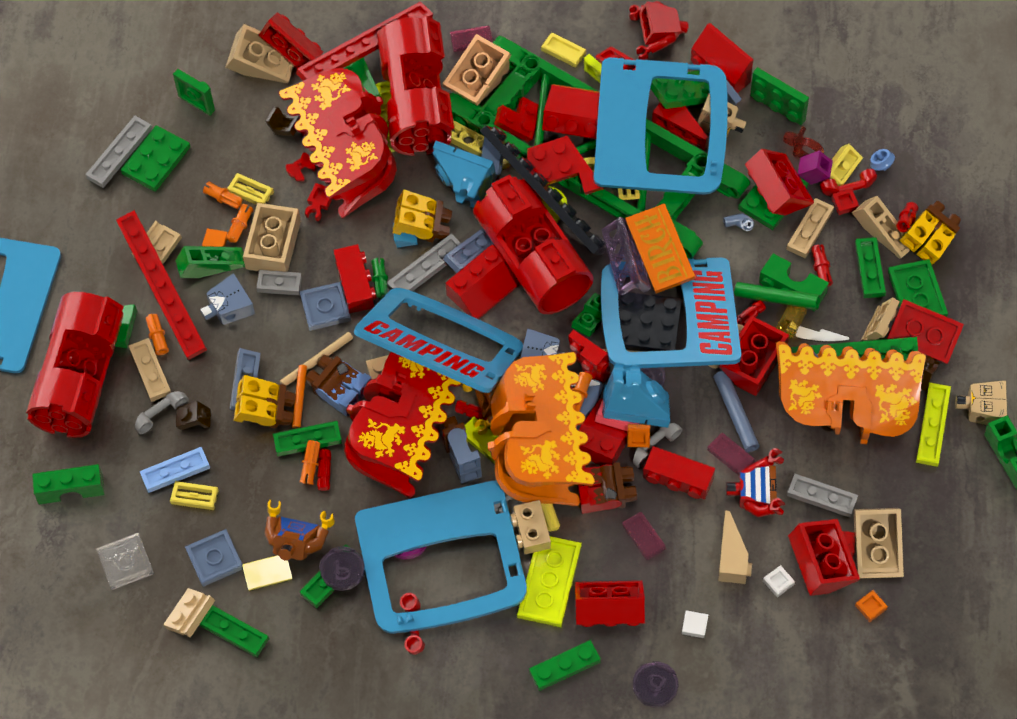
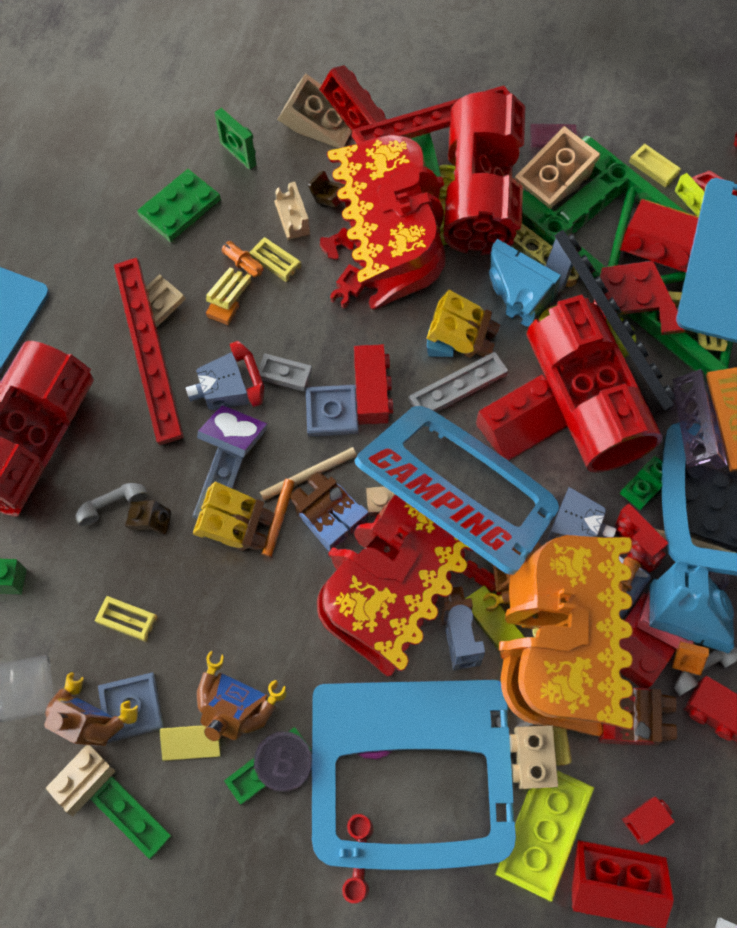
camera: 10 degrees right, 5 degrees up
light grey plate [85,116,152,188] -> none
green slope [115,304,137,348] -> none
tan plate [129,338,171,402] -> none
light blue plate [140,447,210,493] -> none
orange axle [146,313,169,355] -> none
green slope [175,246,245,278] -> none
orange axle [226,204,253,243] -> none
tan brick [243,203,301,272] -> none
green plate [273,421,342,457] -> none
orange axle [299,440,320,485] -> none
red axle [317,449,331,491] -> none
green axle [371,258,388,300] -> none
sand blue plate [443,228,495,273] -> none
red plate [494,97,539,142] -> none
clear pink tile [622,512,666,560] -> none
none -> dark orange torso [44,672,138,746]
none -> tile [197,405,267,457]
none -> light yellow tile [206,268,251,310]
none -> red bar [230,341,265,408]
none -> tan hinge [274,182,310,240]
none -> red brick [622,796,675,845]

